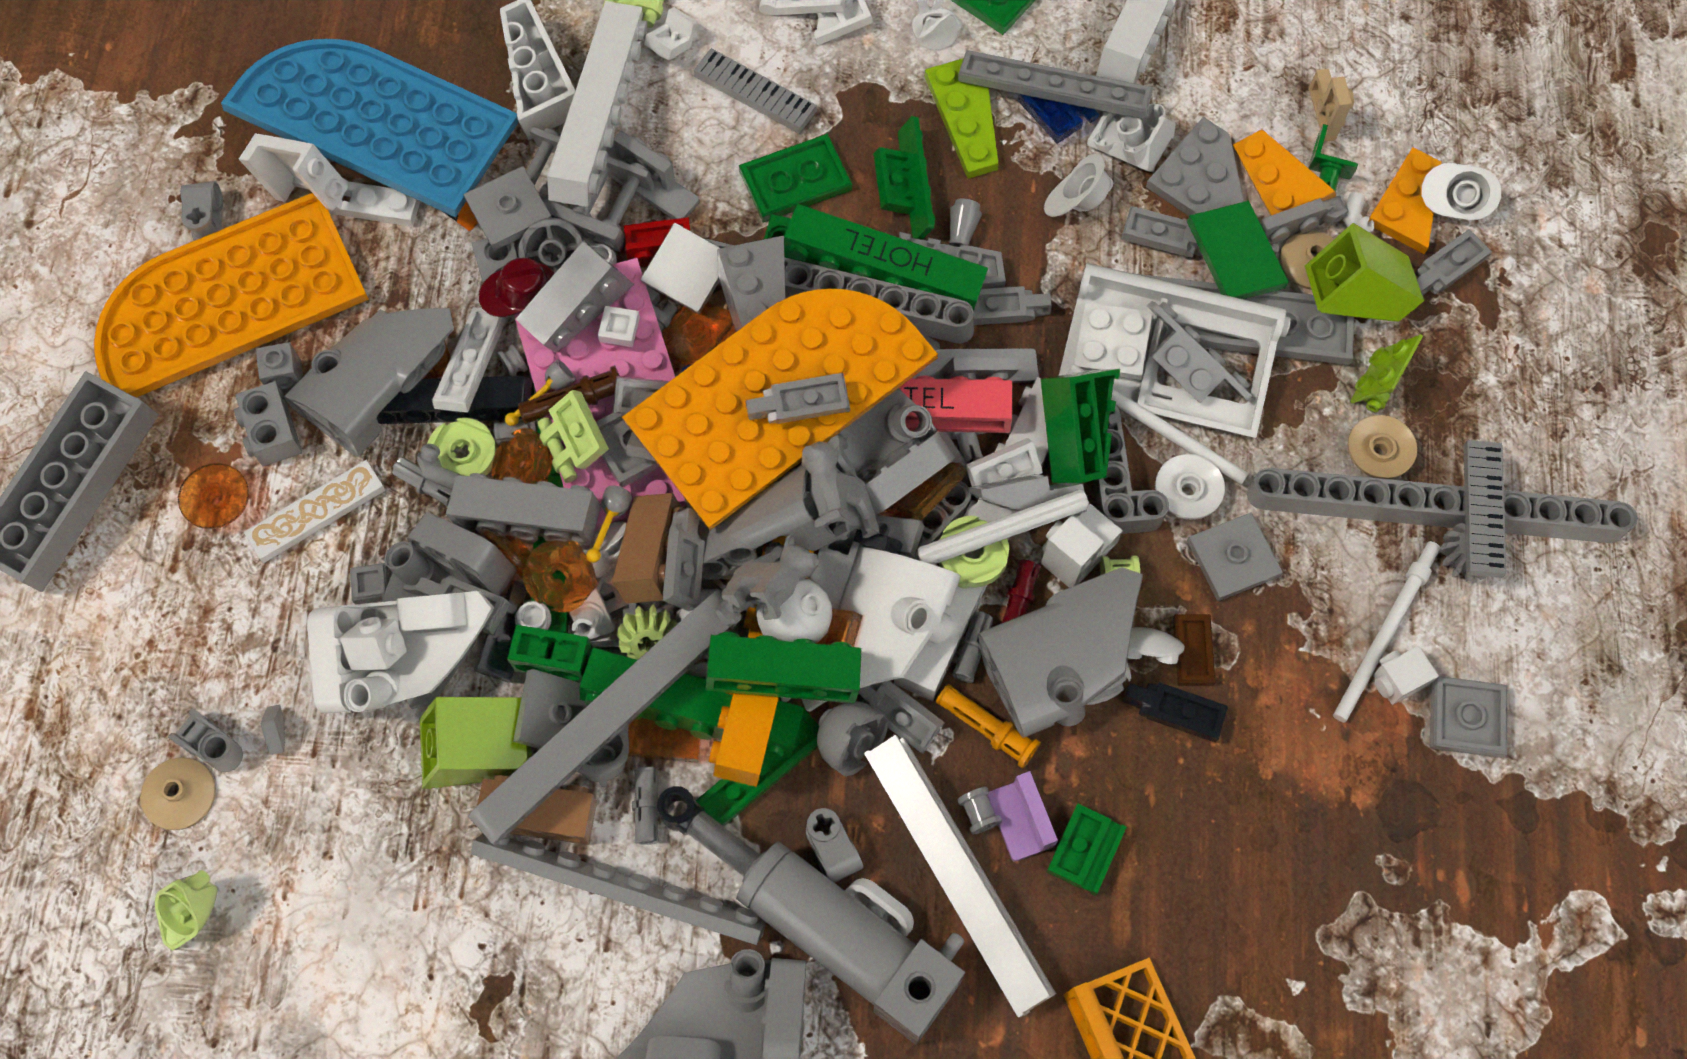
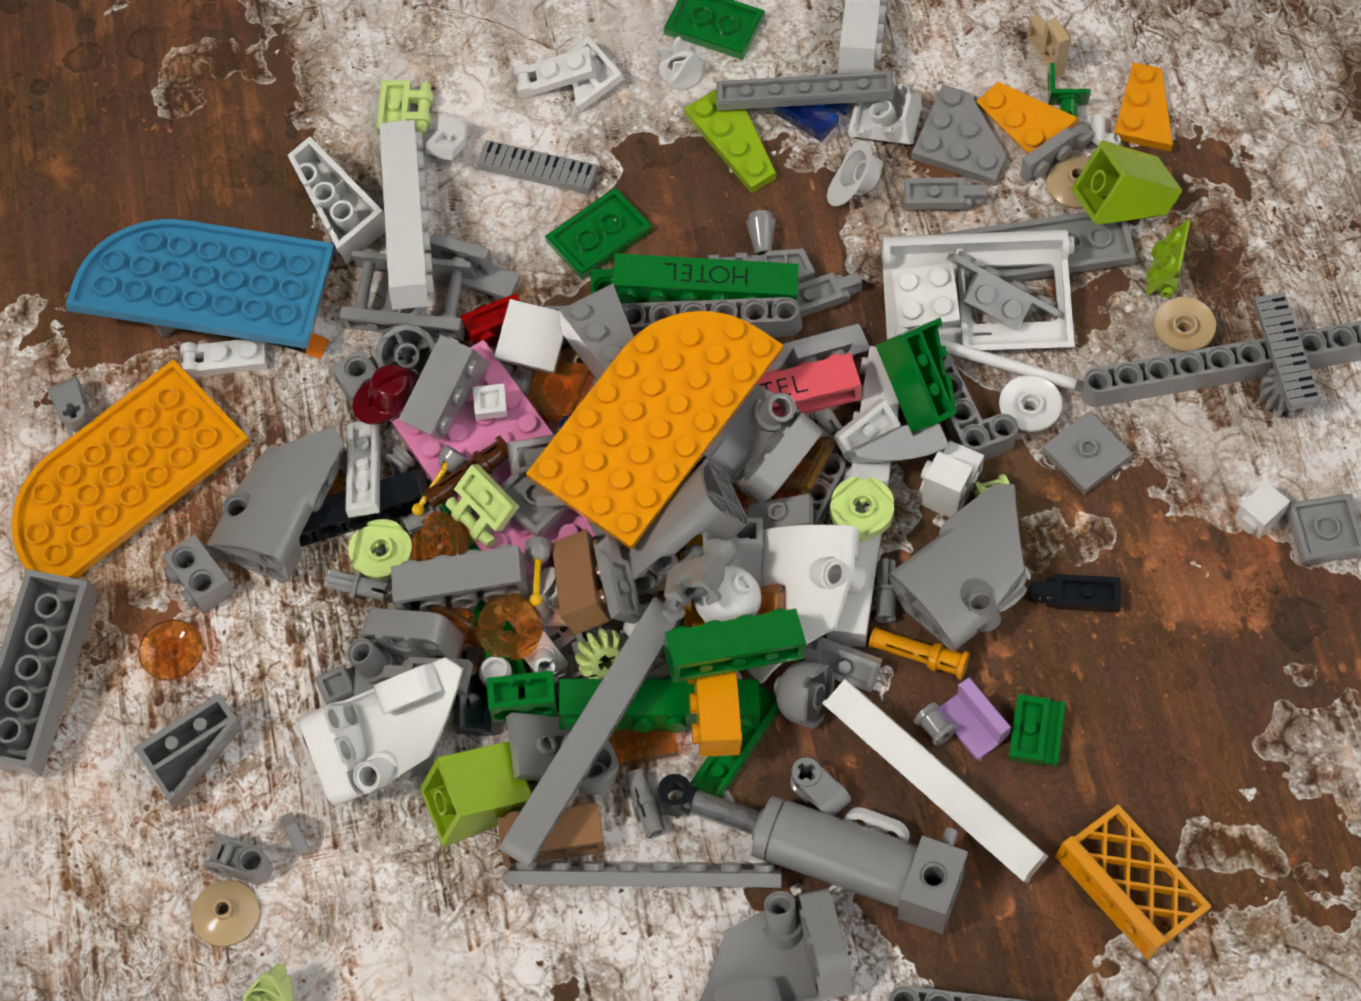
camera: 10 degrees left, 5 degrees down
white panel [239,133,349,210] -> none
white tile [244,460,386,563] -> none
light grey brick [256,342,303,394] -> none
white brick [340,617,407,670] -> none
light grey arm [417,443,460,490] -> none
light grey plate [463,166,552,251] -> none
light grey hinge [746,373,850,424] -> none
light grey animal [802,435,879,541] -> none
black tile [853,529,903,555] -> none
green bracket [873,116,935,240] -> none
white axle [918,490,1089,565] -> none
dark red pin [1001,559,1041,624] -> none
white dish [1127,627,1185,664] -> none
reddish brown tile [1173,614,1216,686] -> none
green tile [1187,200,1289,299] -> none
white bar [1333,541,1440,723] -> none
light grey hinge [1415,229,1492,296] -> none
white piece [1422,163,1501,220] -> none
none -> light grey wedge [134,692,242,809]

